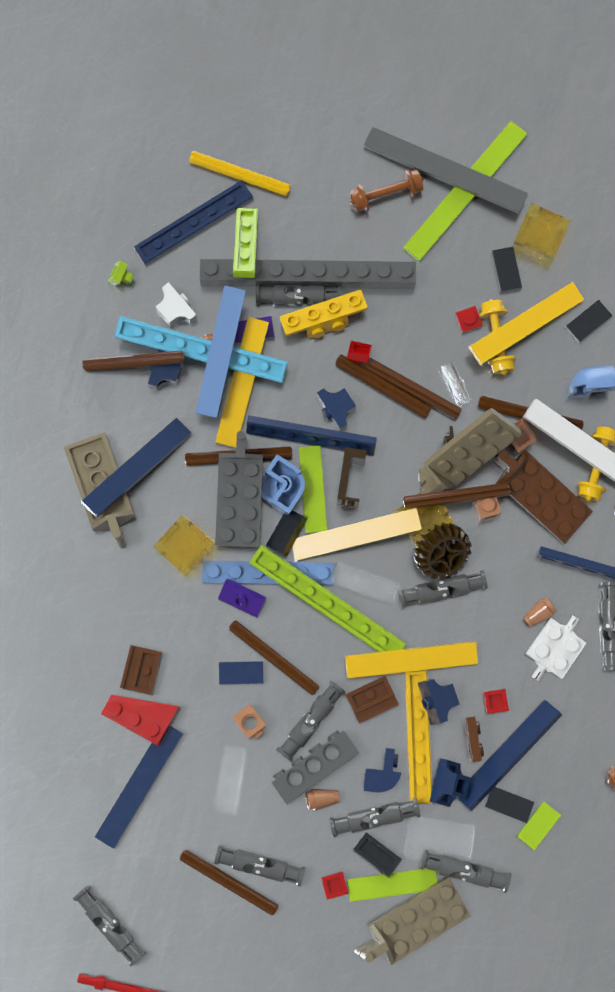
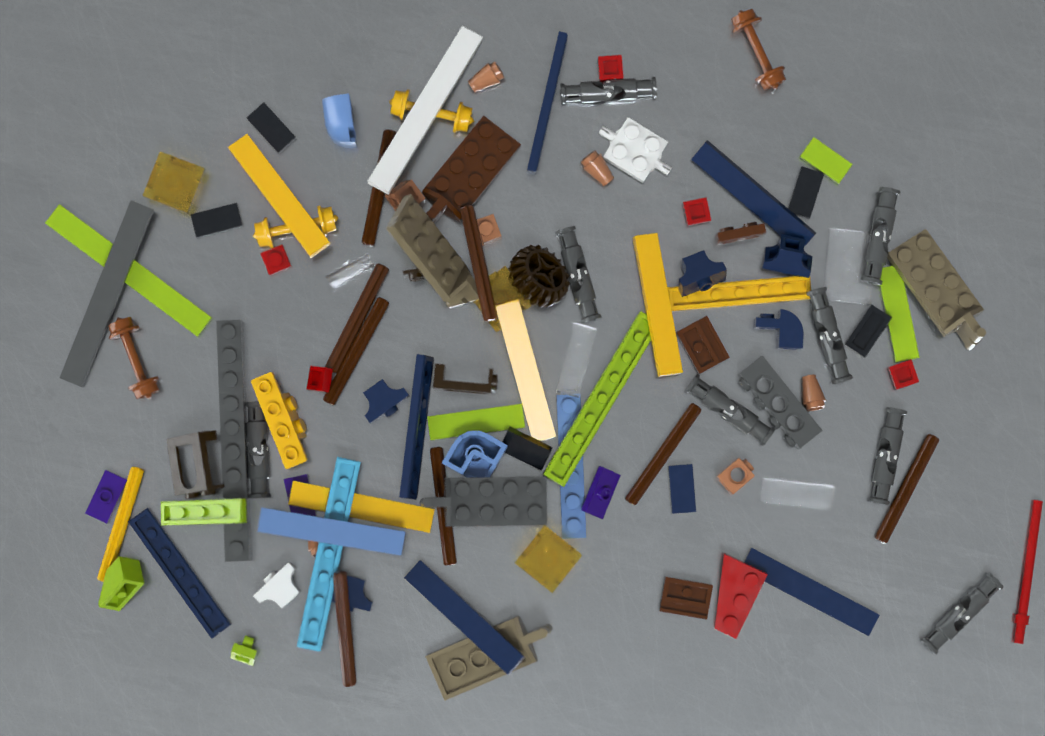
camera: 95 degrees left, 5 degrees up
none -> dark purple plate [85,470,127,524]
none -> lime slope [98,556,145,611]
none -> panel [166,430,225,499]

